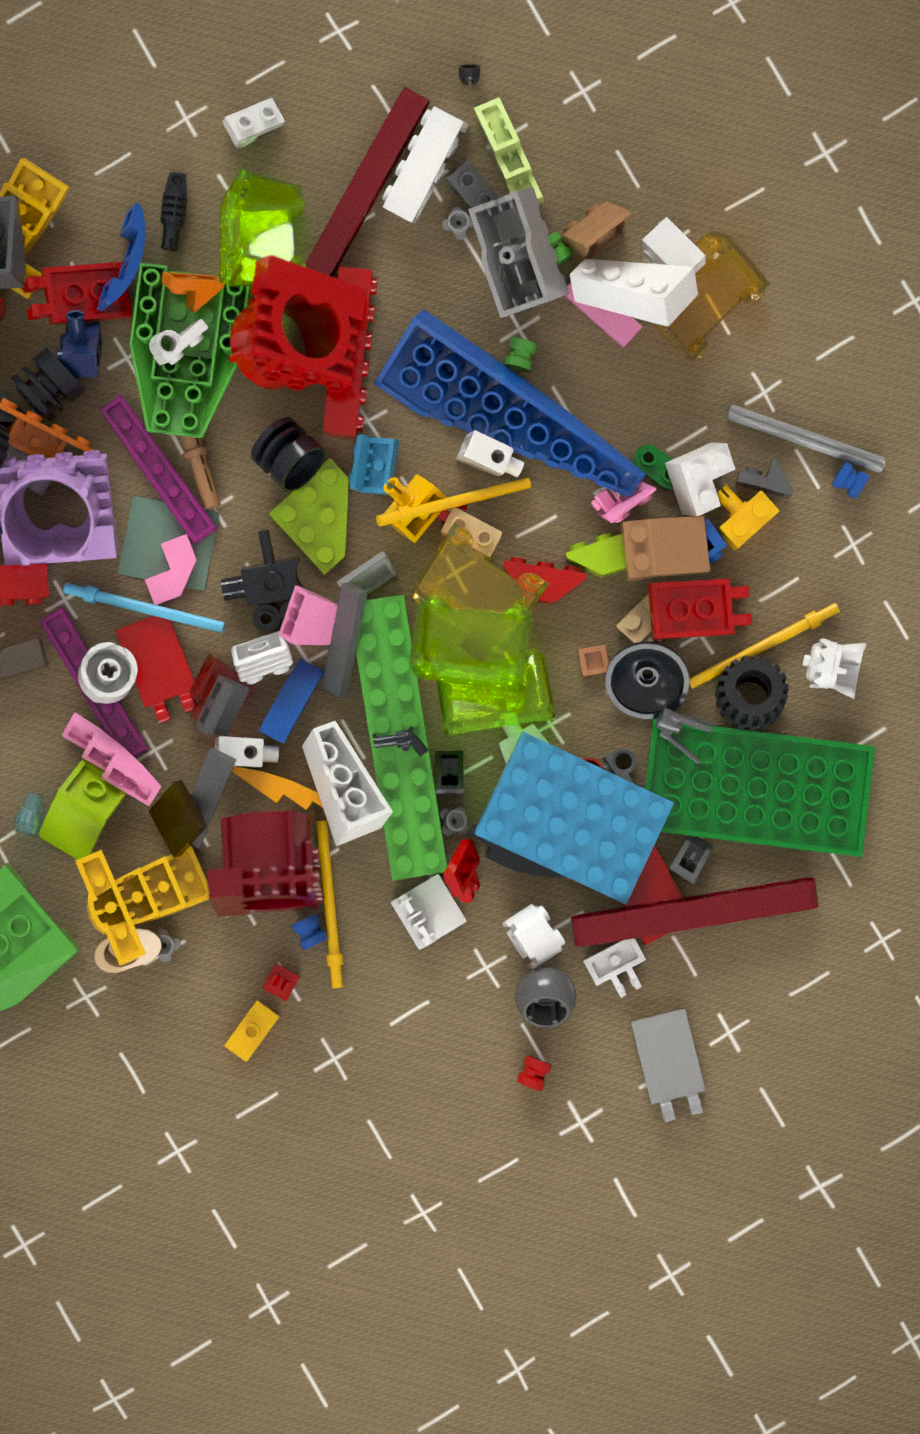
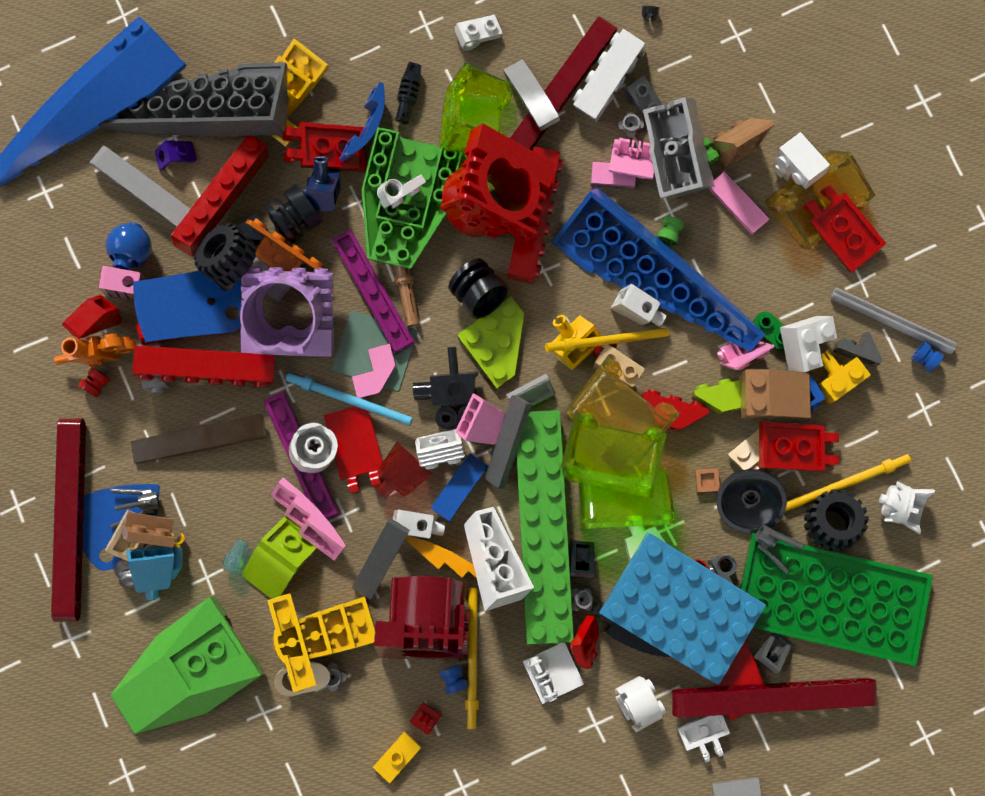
camera: 10 degrees right, 5 degrees down
dark brown tile [149,780,208,857] -> none
orange slope [162,272,224,312] -> none
dark grey panel [196,675,249,737] -> none
dark azure bracket [349,434,399,496] -> none
black piece [373,726,429,757] -> none
yellowish green slope [474,98,544,204] -> none
dark grey wheel [515,967,577,1028] -> none
white wedge [570,259,698,327] -> none
none -> light grey slope [504,59,560,131]
none -> bright pink tile [591,162,636,188]
none -> bright pink hinge [609,138,654,180]
none -> red tile [803,185,887,273]

